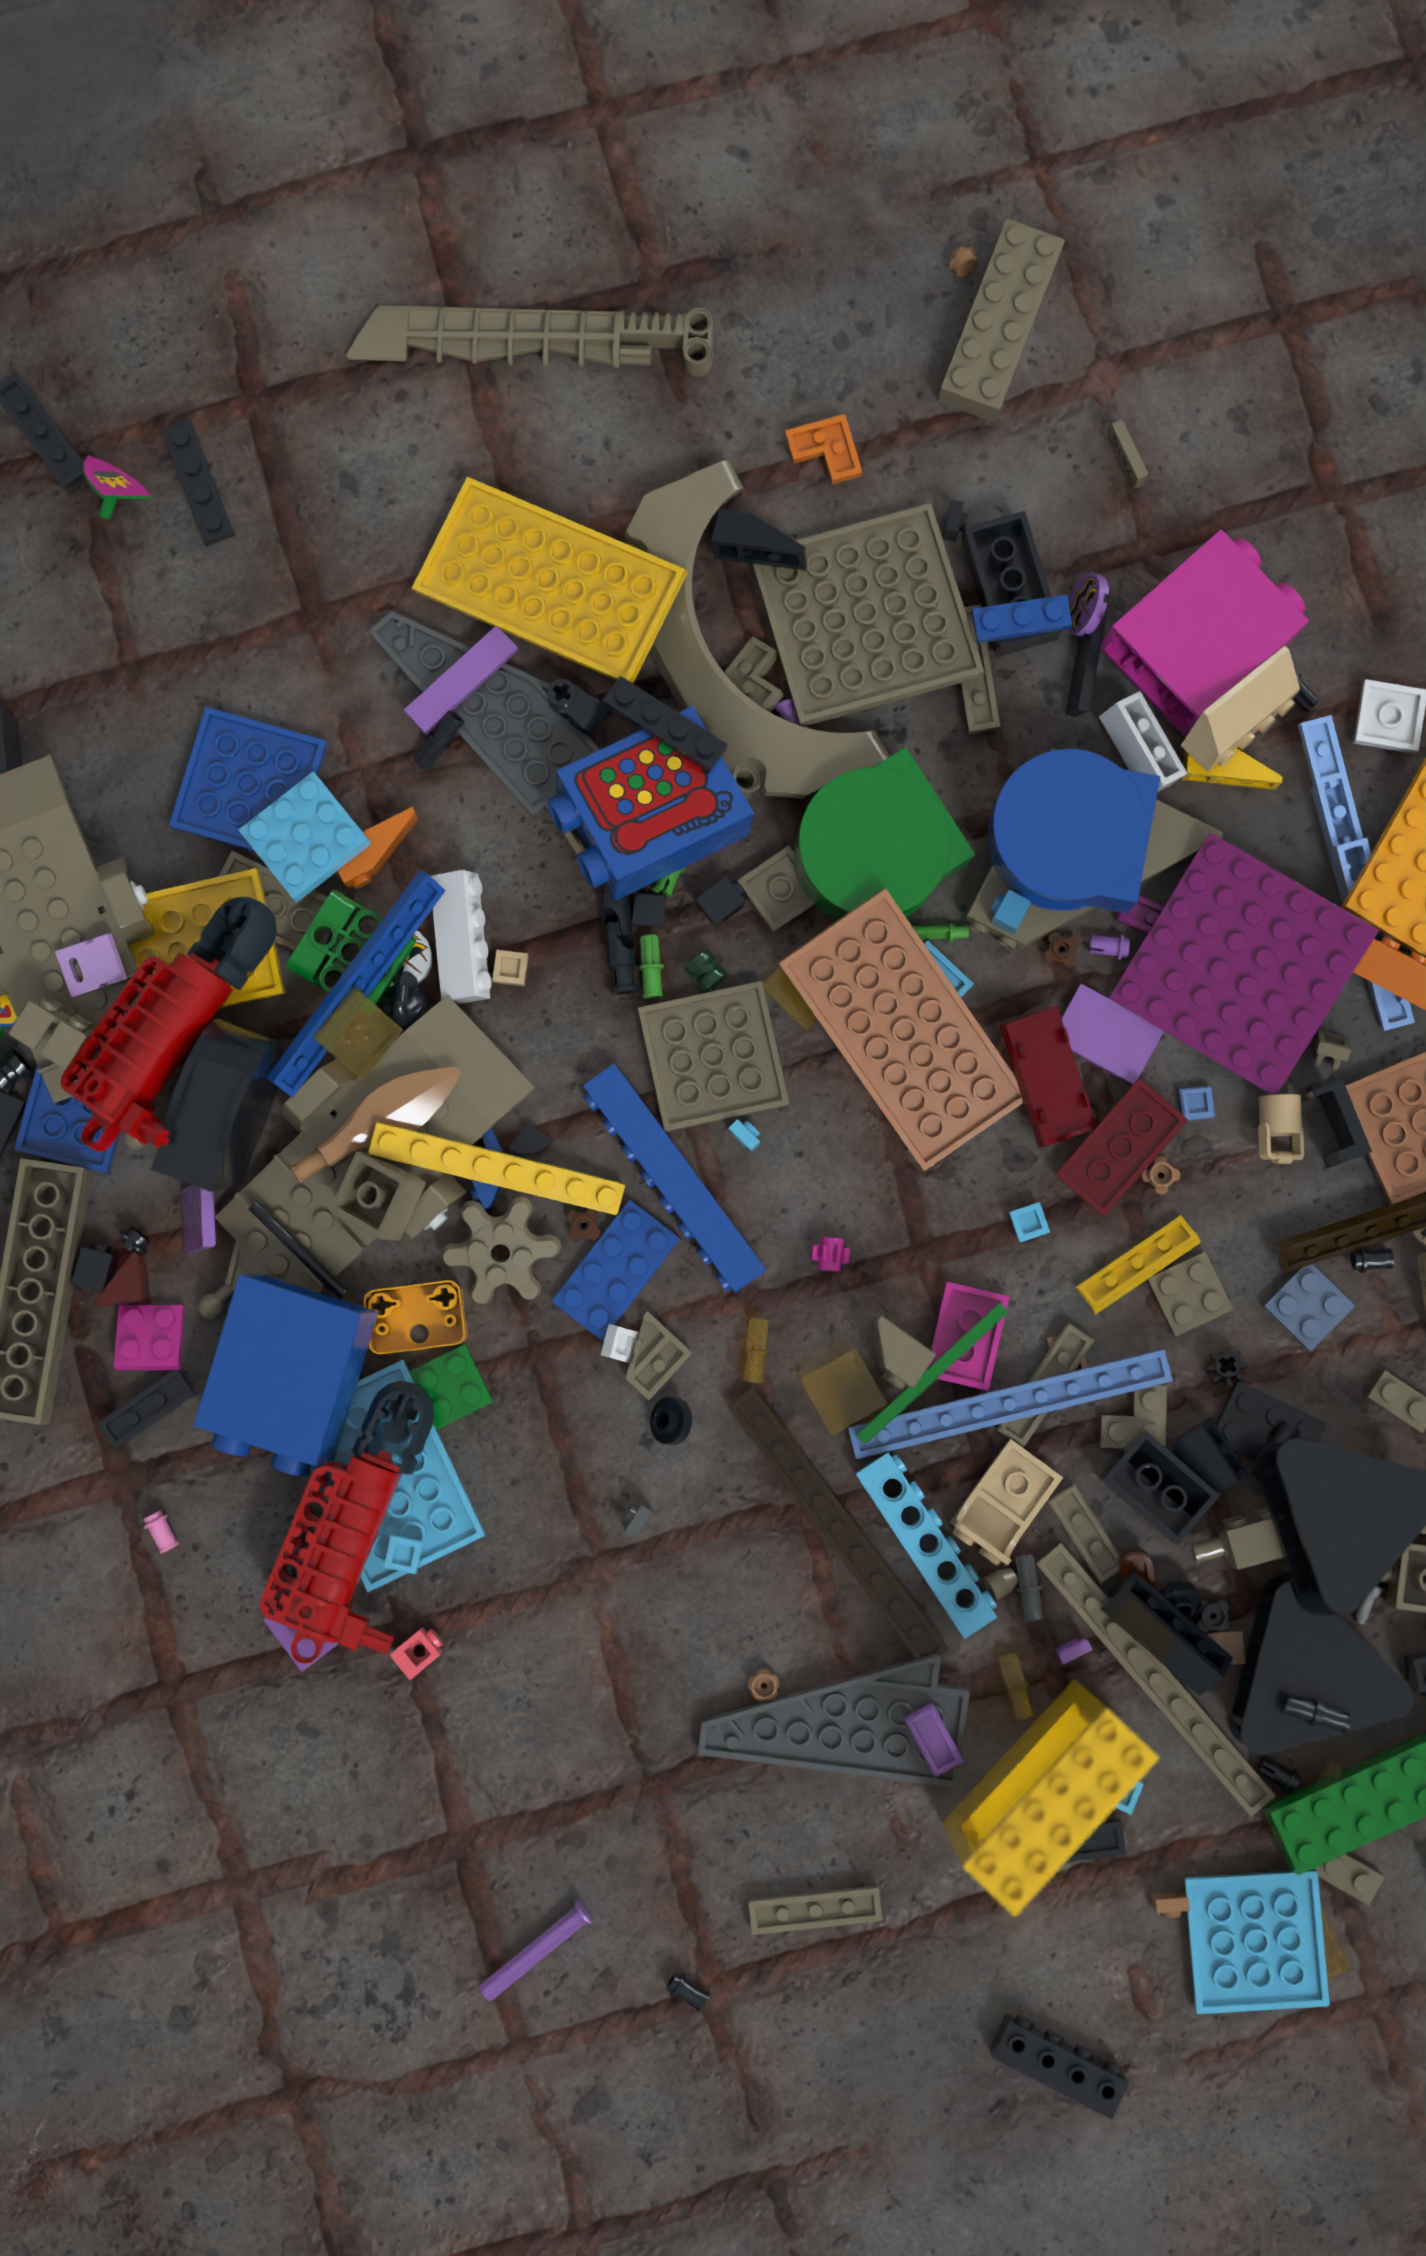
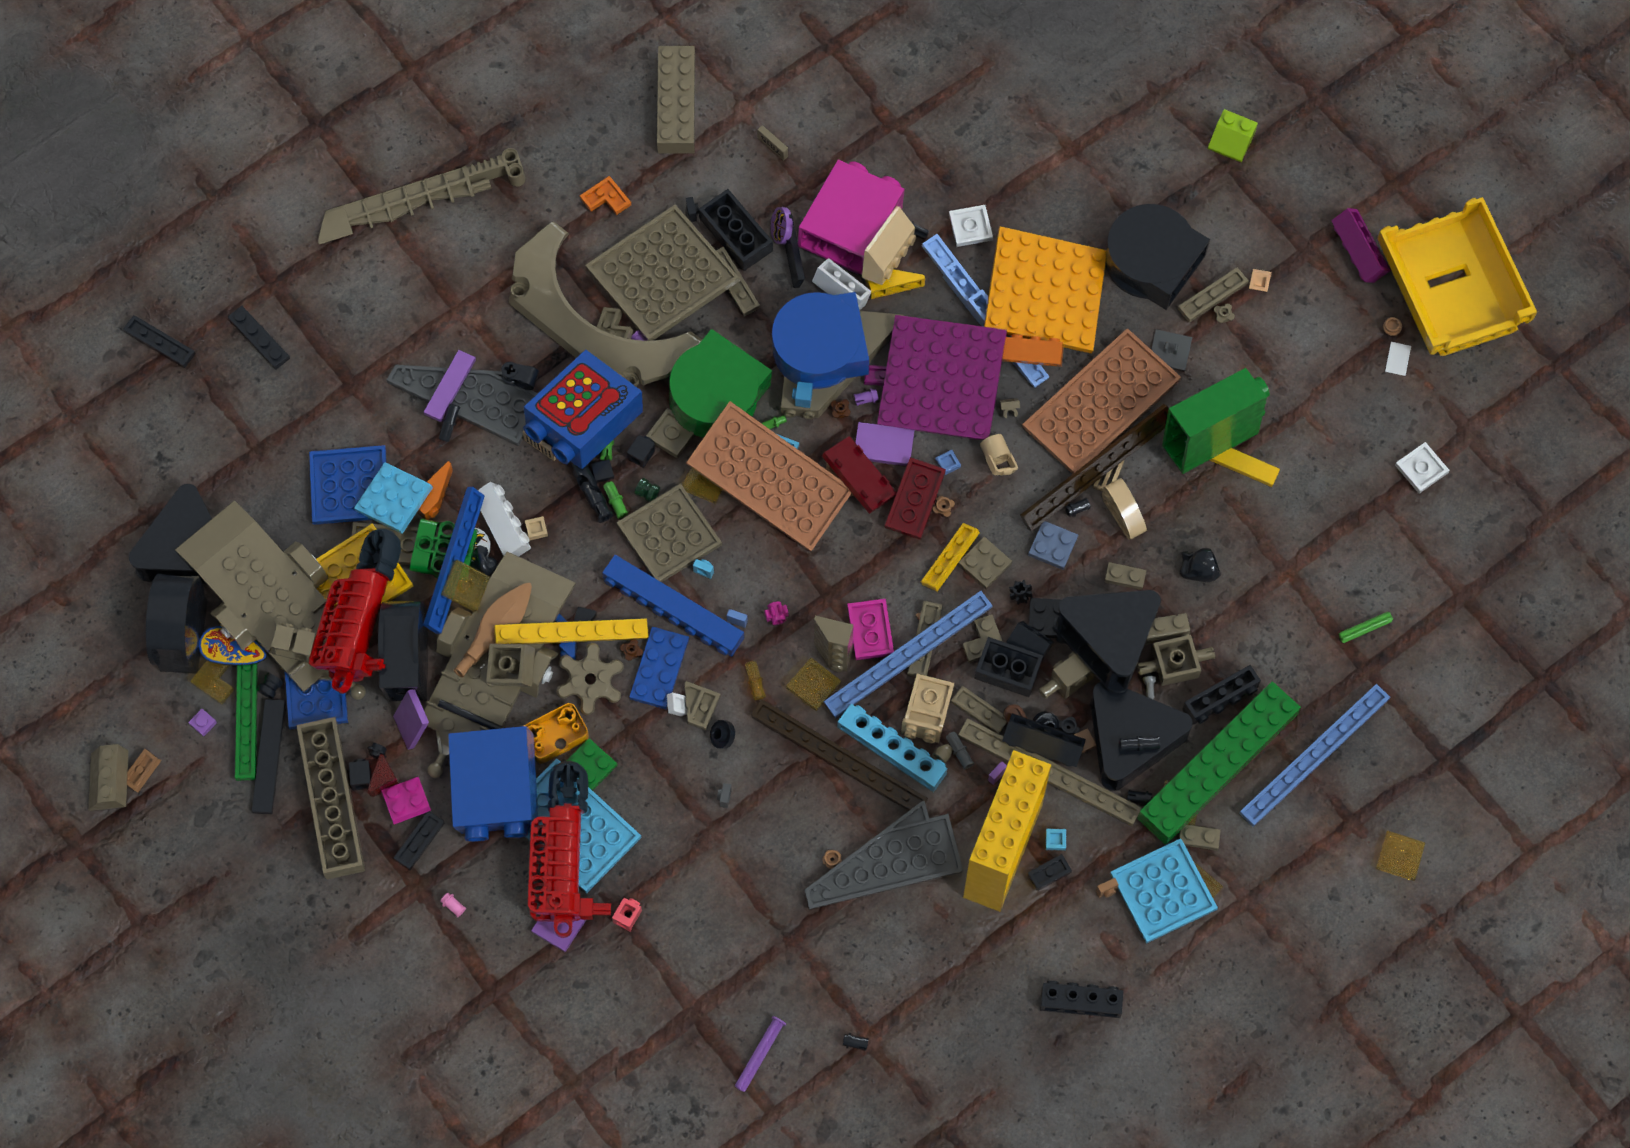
camera: 25 degrees left, 15 degrees down
lavender piece [55,933,128,997] -> none
shield [82,455,153,519] -> none
medium azure plate [383,1534,424,1574] -> none
yellow plate [412,477,688,683] -> none
black plate [602,676,728,774] -> none
black slope [711,509,808,571] -> none
dark tan plate [748,1885,883,1935] -> none
green tile [855,1303,1008,1444] -> none
medium lavender tile [904,1702,964,1777] -> none
medium nougat plate [948,247,978,277] -> none
blue plate [971,594,1072,643] -> none
clear yellow axle [999,1652,1034,1720] -> none
medium azure plate [1008,1202,1050,1243] -> none
black panel [1301,1077,1372,1168] -> none
none -> medium blue tile [727,609,748,628]

